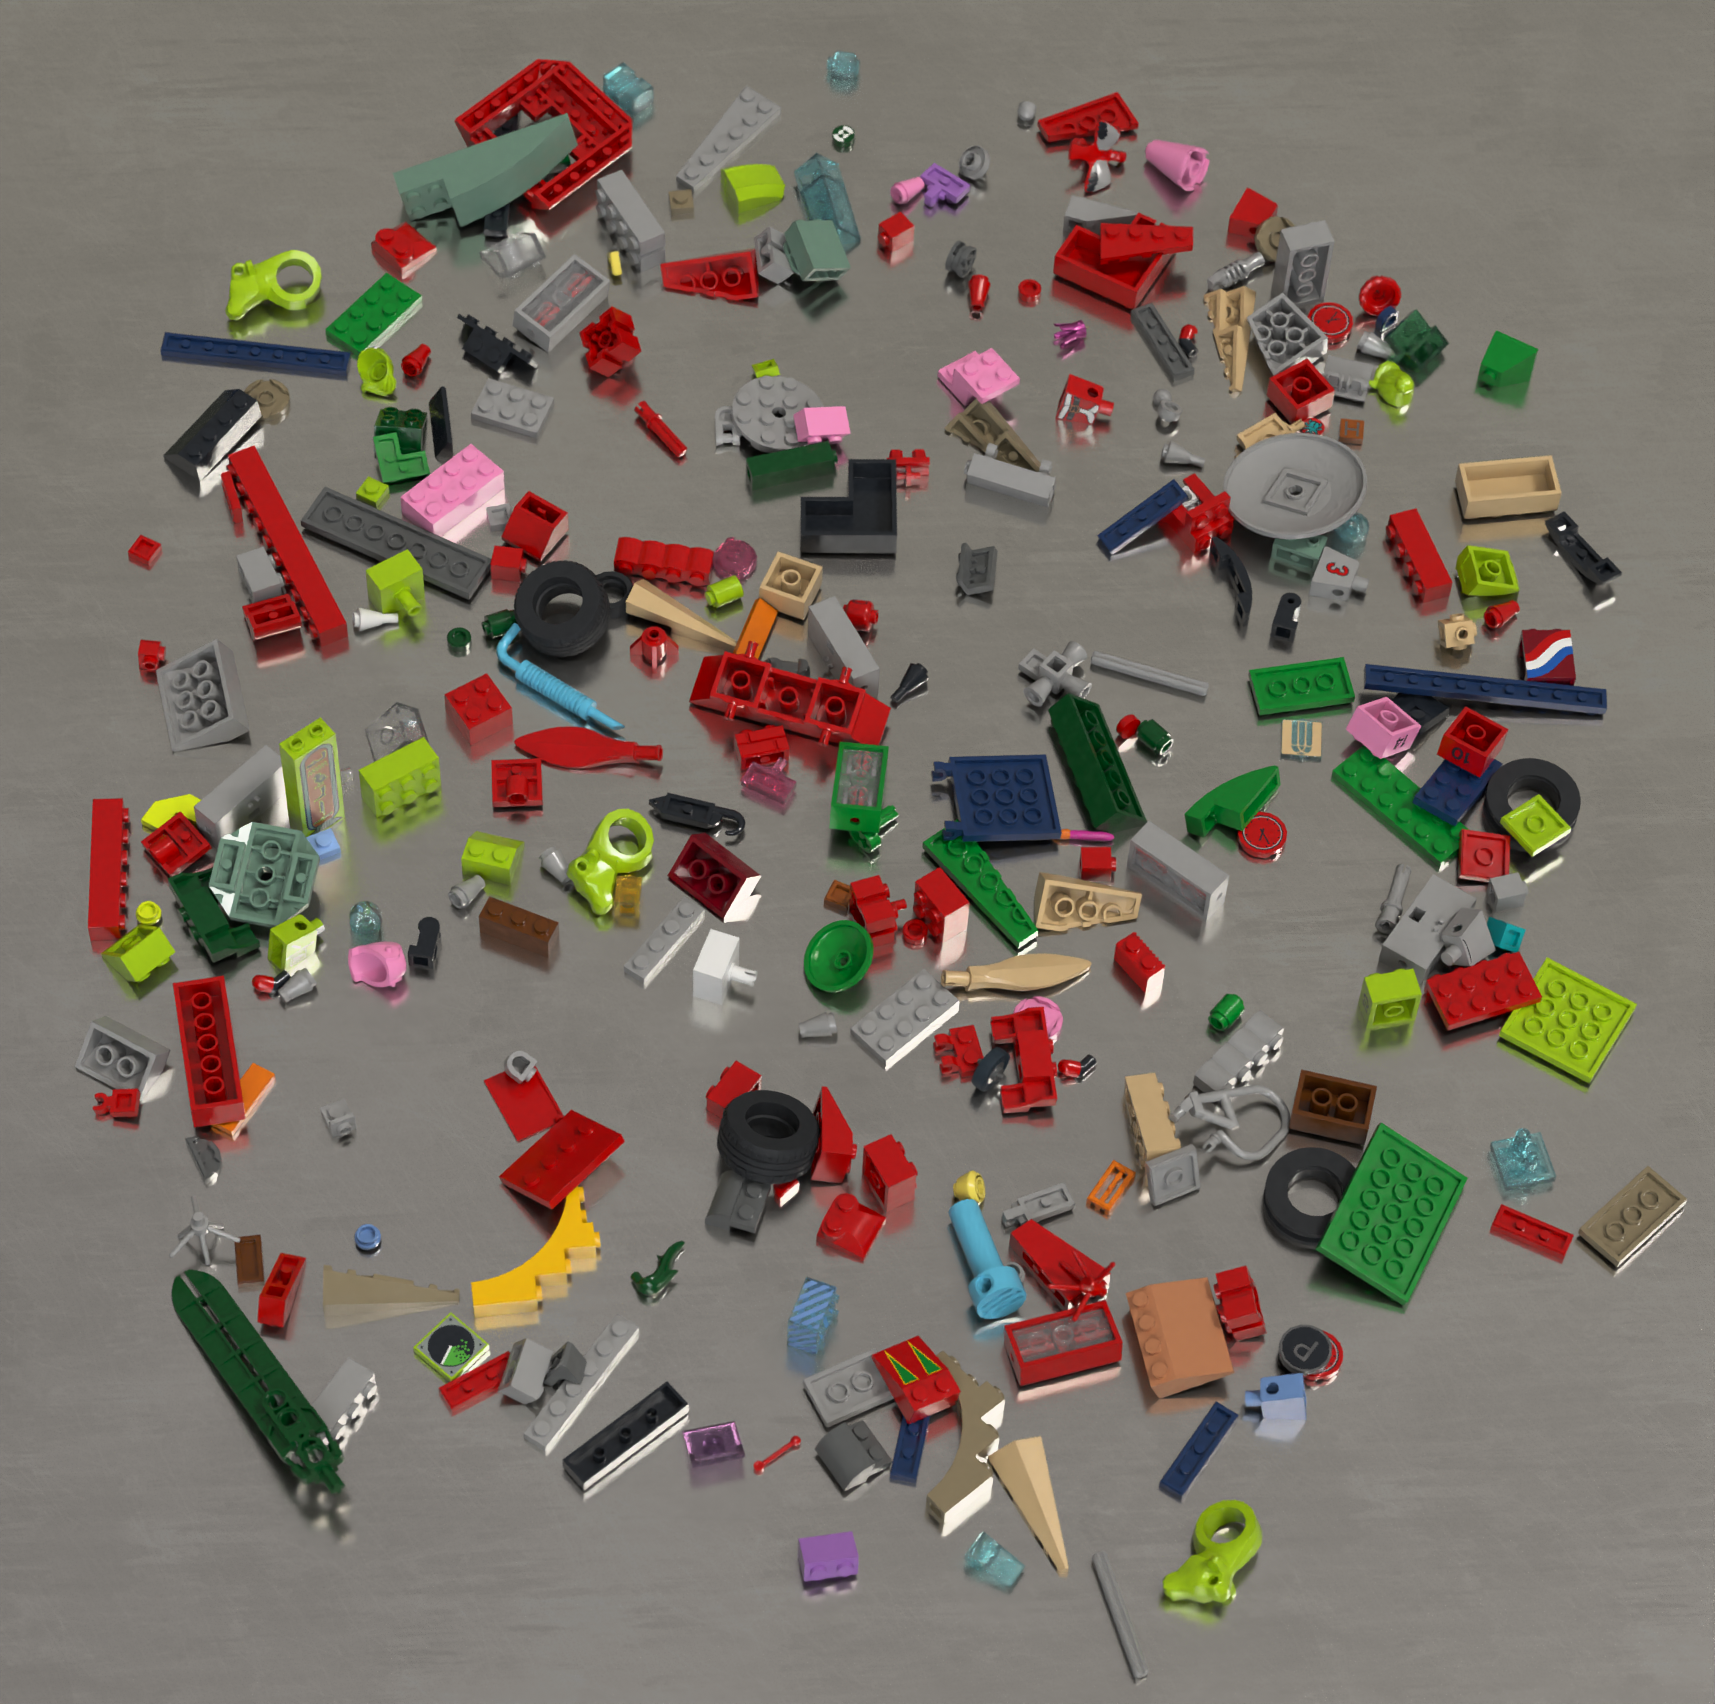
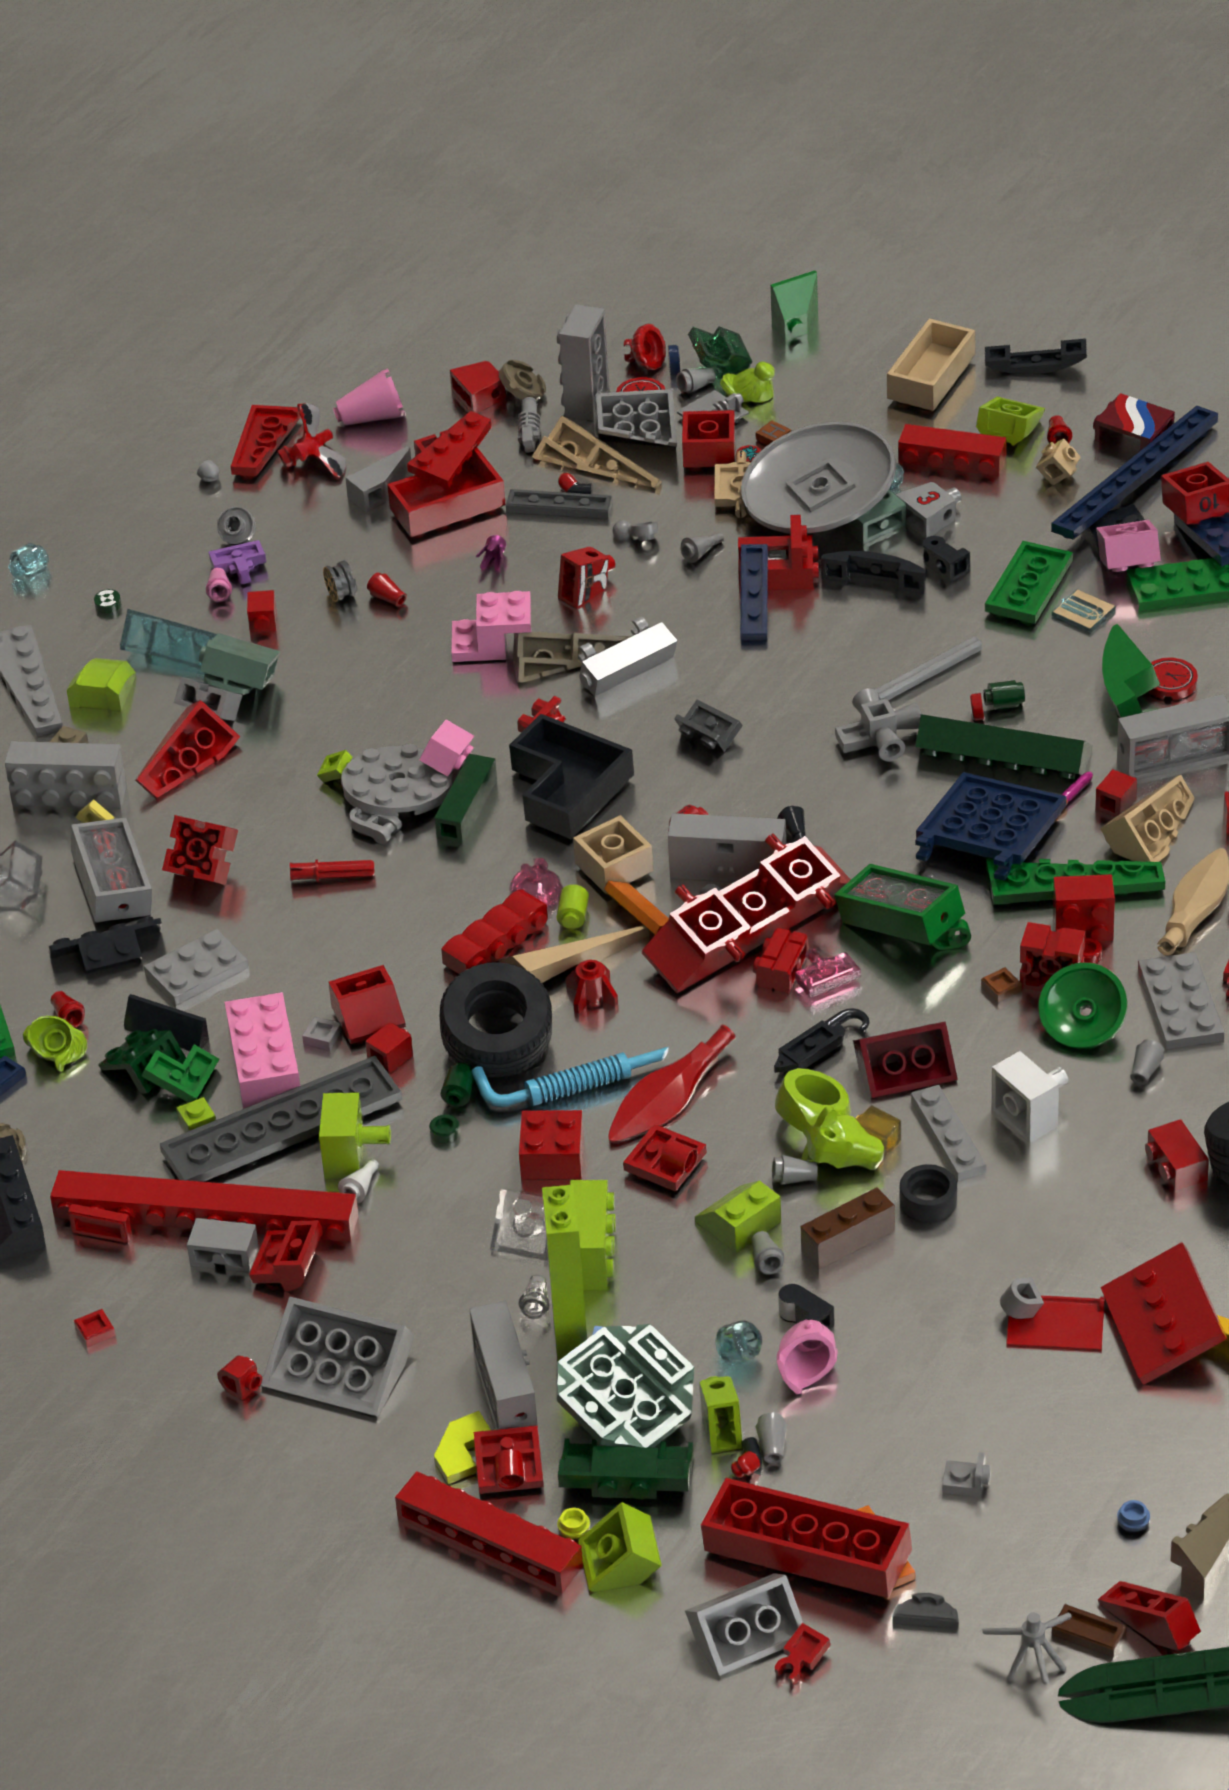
camera: 50 degrees left, 15 degrees down
red tile [1018,279,1041,302] -> none
none -> black tyre [899,1164,957,1222]

